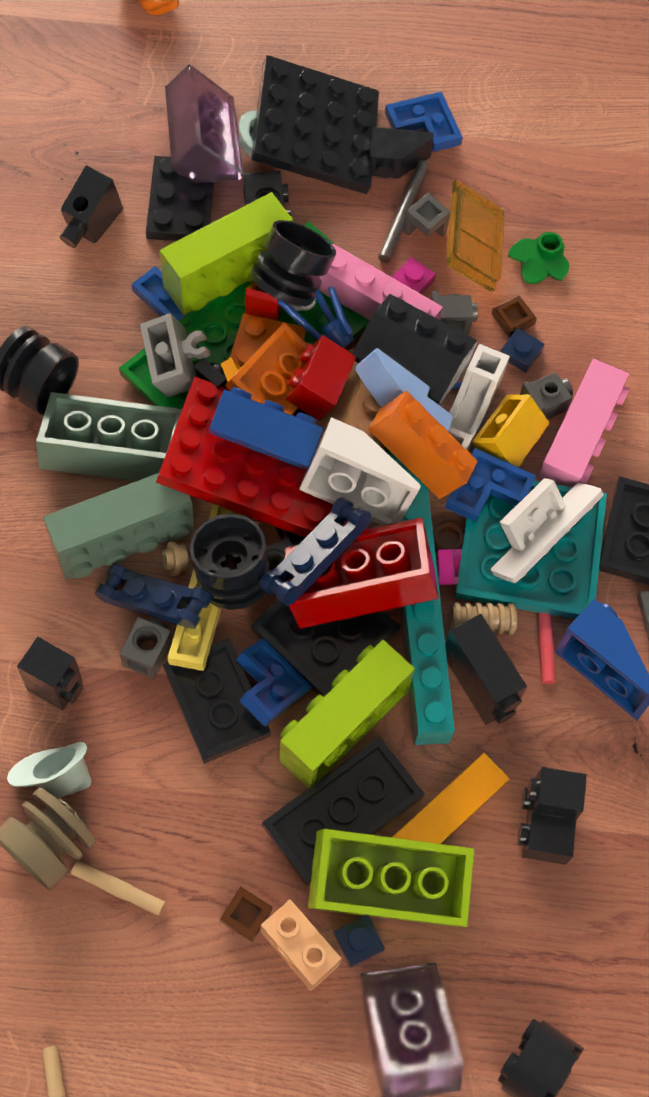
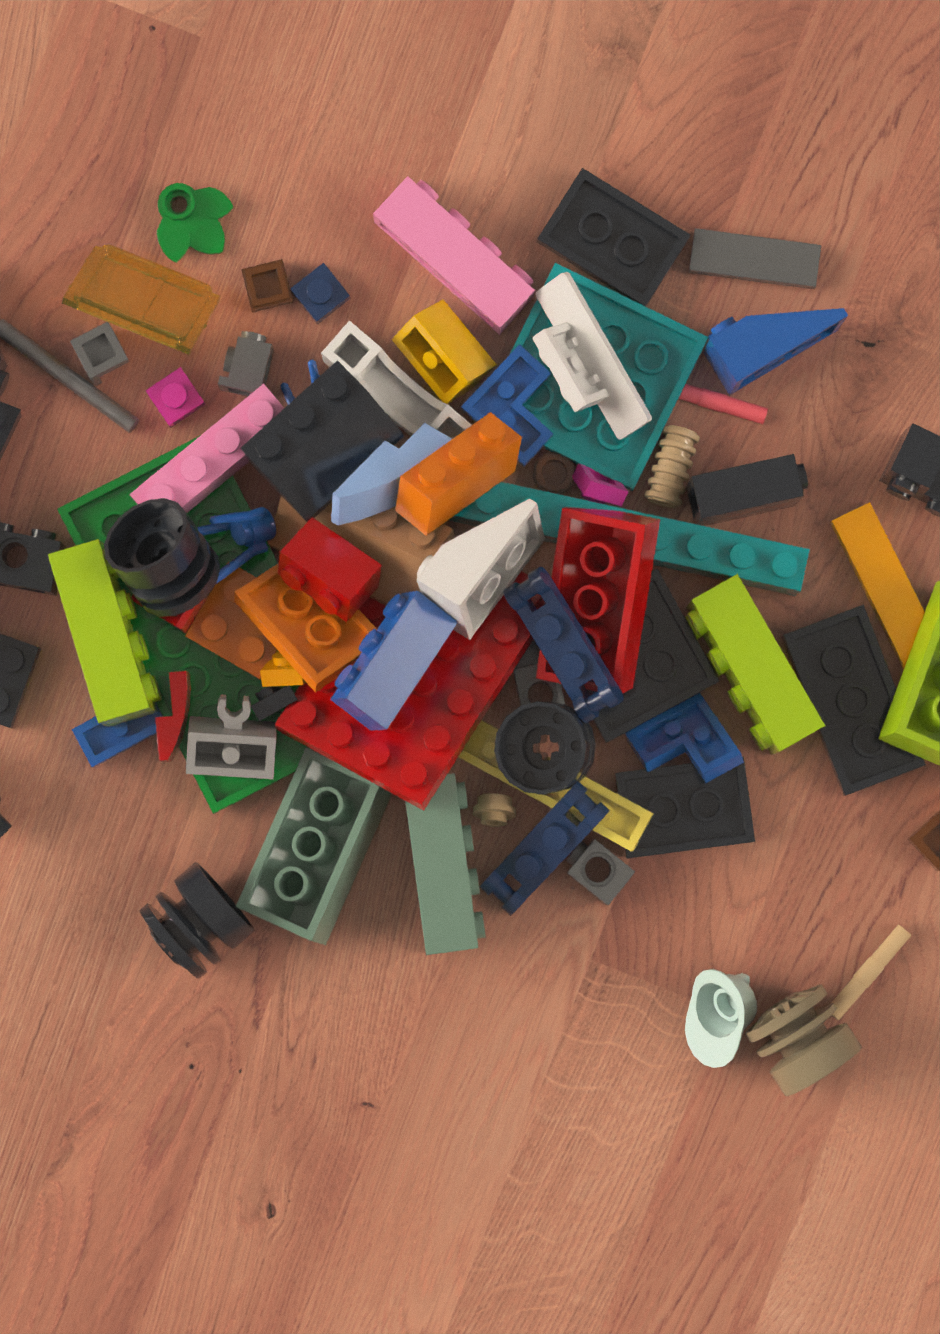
camera: 70 degrees left, 20 degrees up
black brick [17,637,83,711] -> none
dark grey brick [520,372,573,420] -> none
none -> red slope [155,671,191,763]

